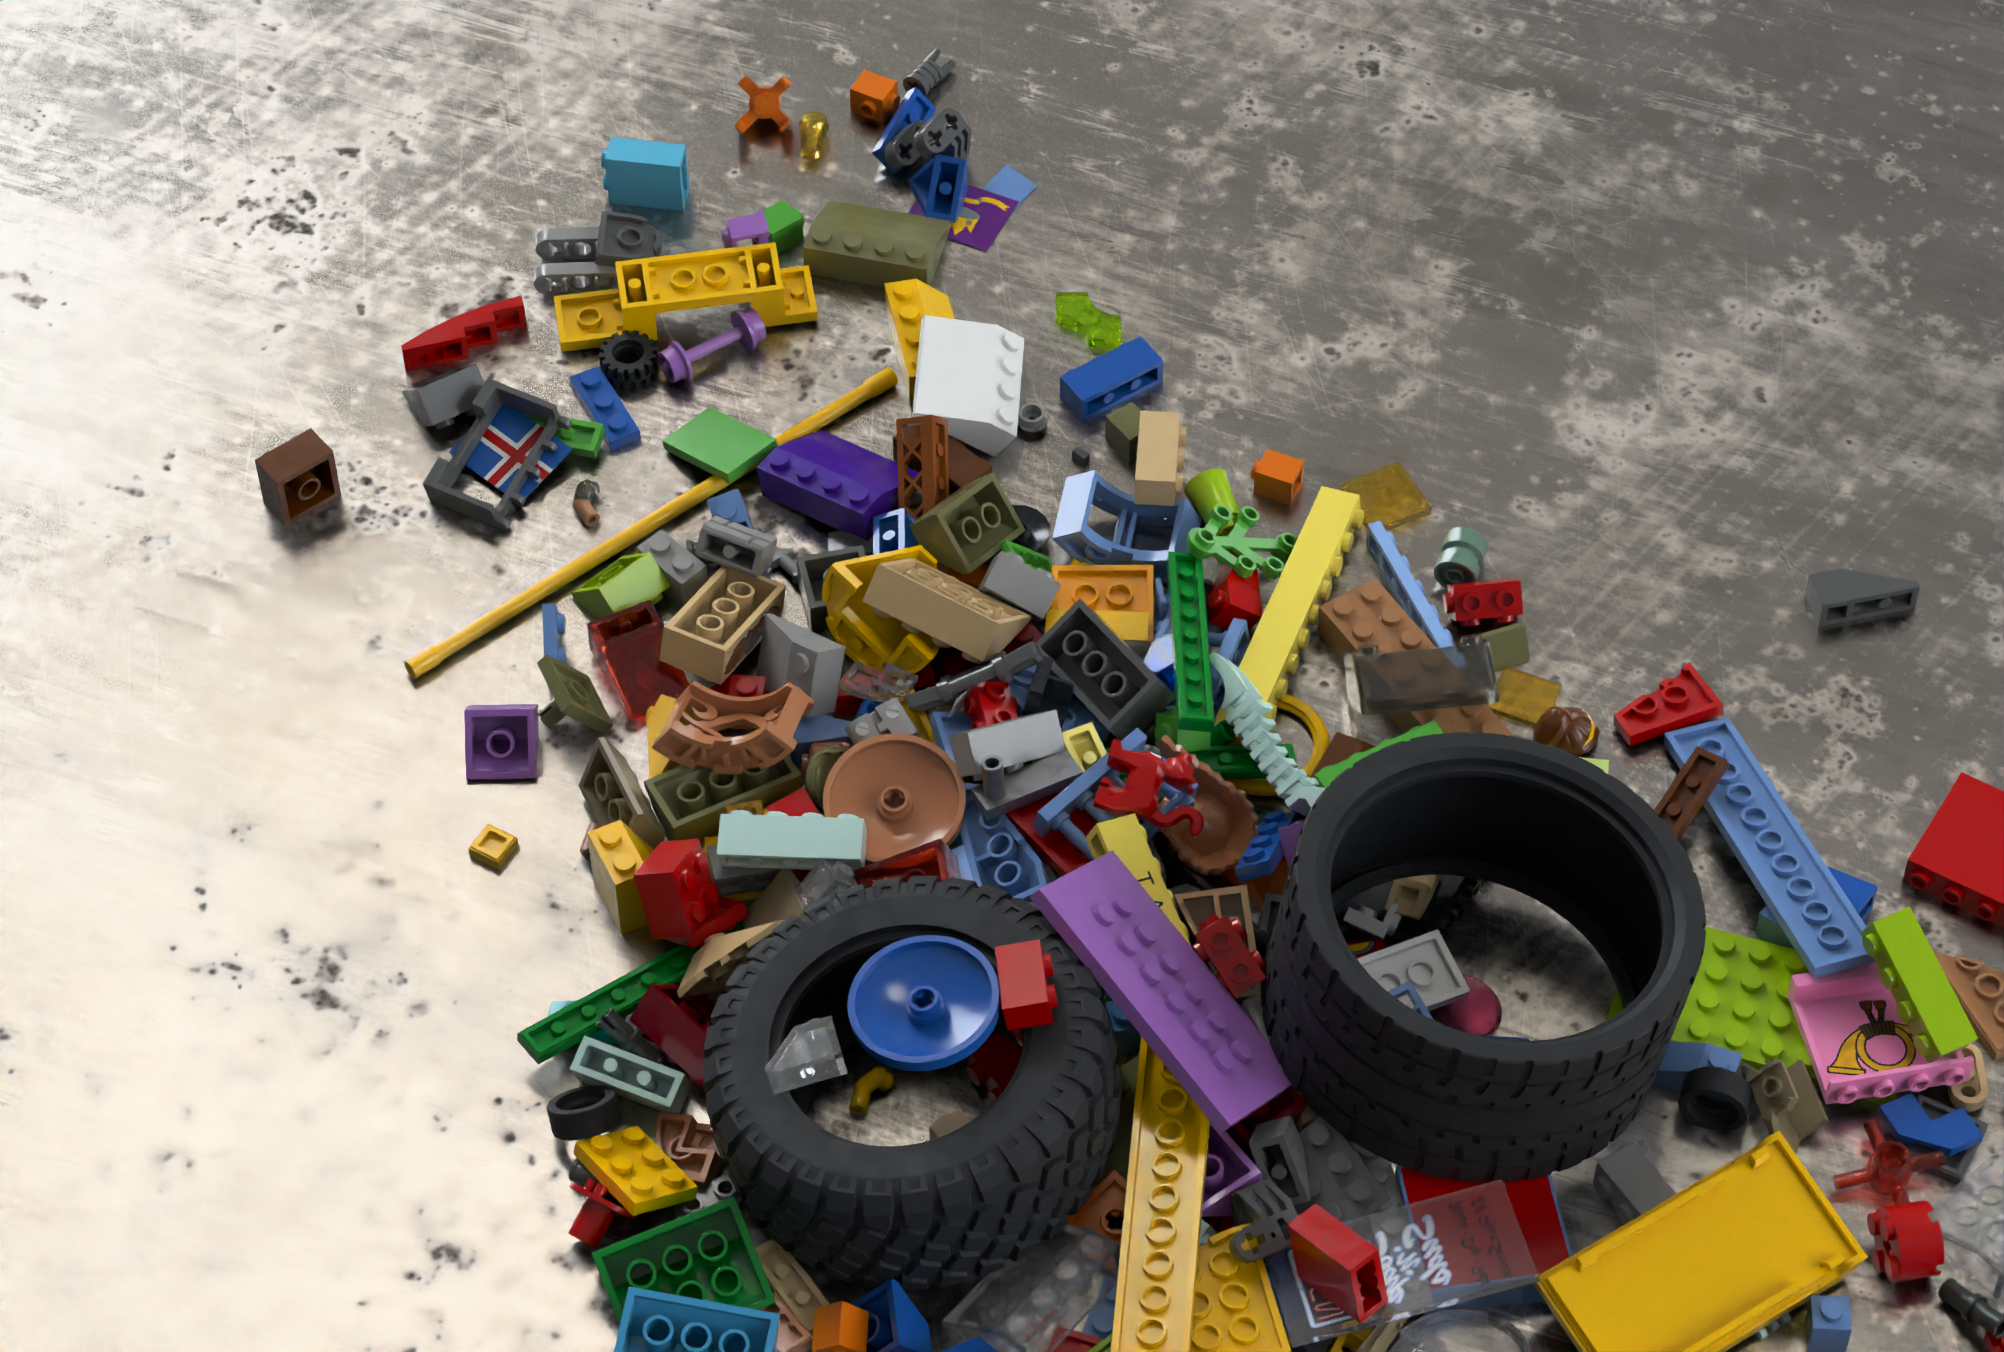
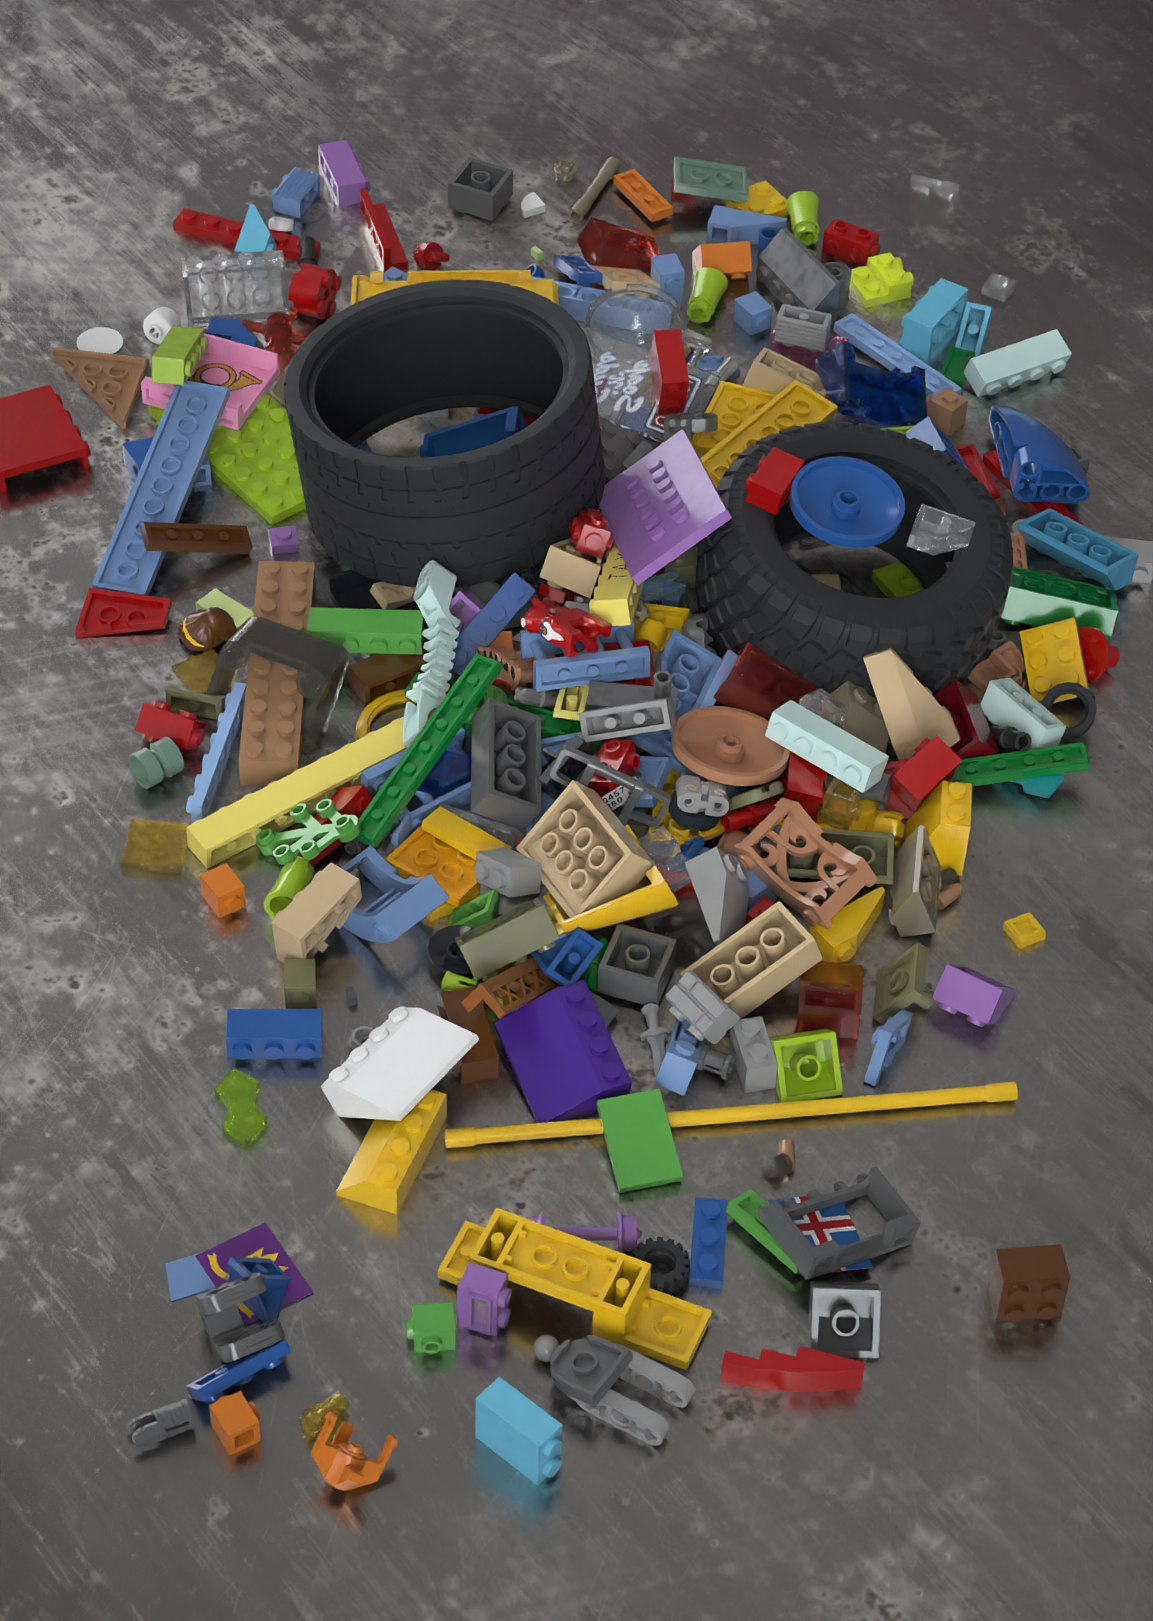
camera: 150 degrees left, 5 degrees down
olive slope [802,200,952,287] -> none

